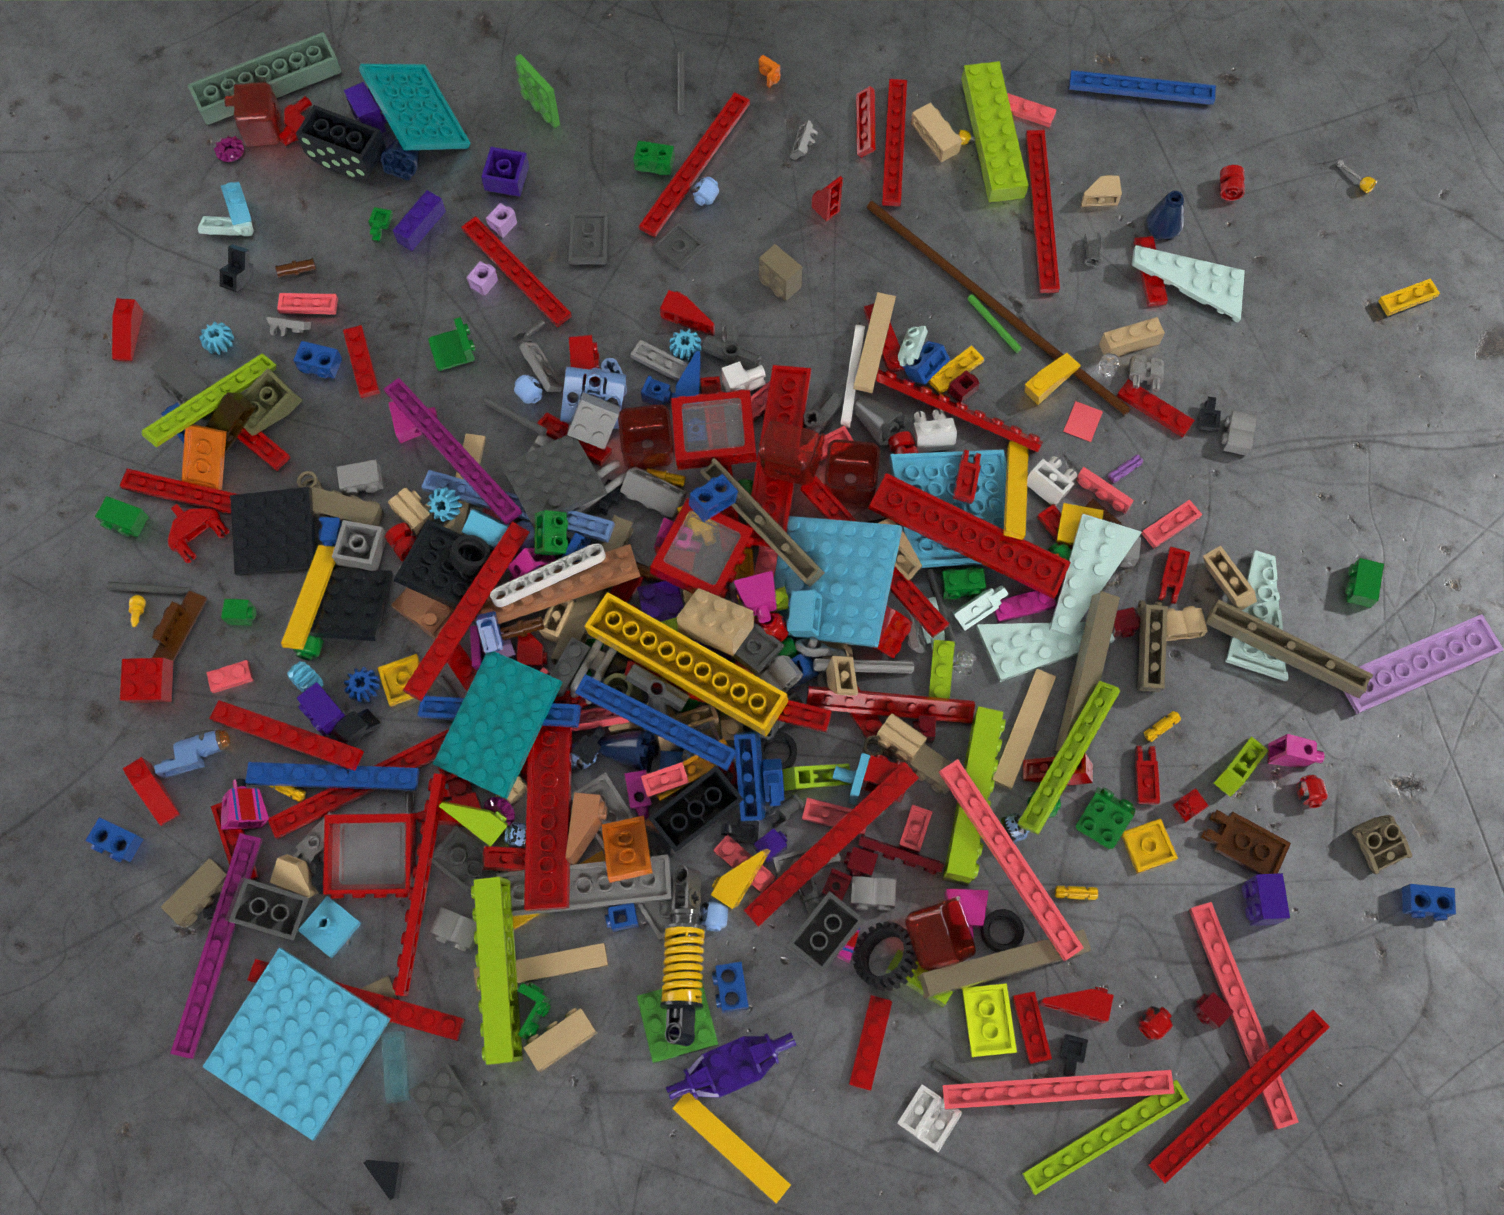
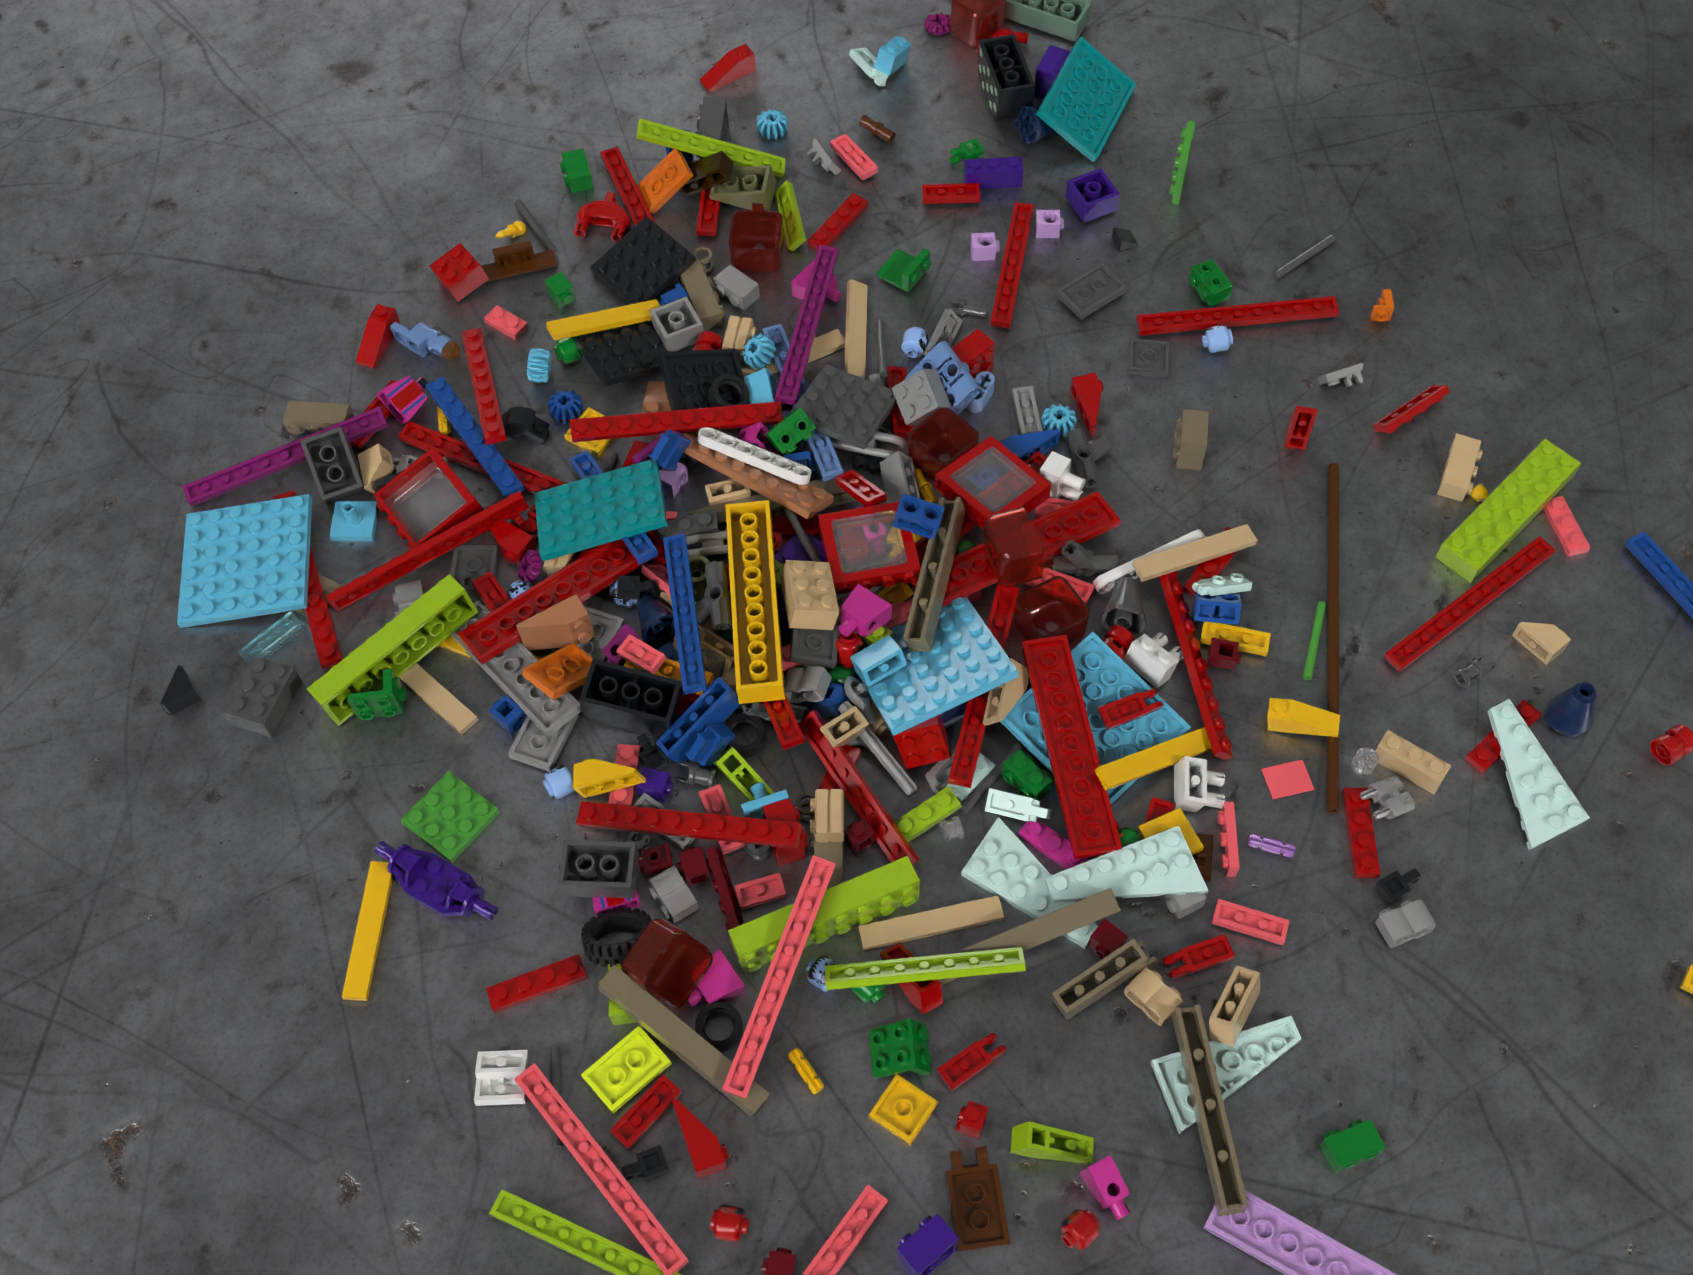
camera: 55 degrees right, 10 degrees down
blue brick [85,817,144,863] -> none
black brick [220,244,253,292] -> none
blue brick [293,341,342,379] -> none
dark purple brick [297,682,345,737] -> none
lime slope [439,801,508,847] -> none
reddish brown pin [500,616,544,641] -> none
red slope [517,633,548,671] -> none
tan brick [523,1008,597,1072] -> none
blue brick [641,376,673,408] -> none
piece [660,865,706,1047] -> none
blue brick [712,961,749,1013] -> none
red plate [882,79,907,207] -> none
yellow axle [1143,711,1181,742] -> none
none -> clear red piece [728,203,784,273]
none -> lime plate [774,180,806,252]
none -> dark grey bar [784,508,822,562]
none -> red plate [834,469,887,507]
none -> tan tile [844,279,868,378]
none -> red plate [922,183,980,204]
none -> black slope [1112,228,1138,251]

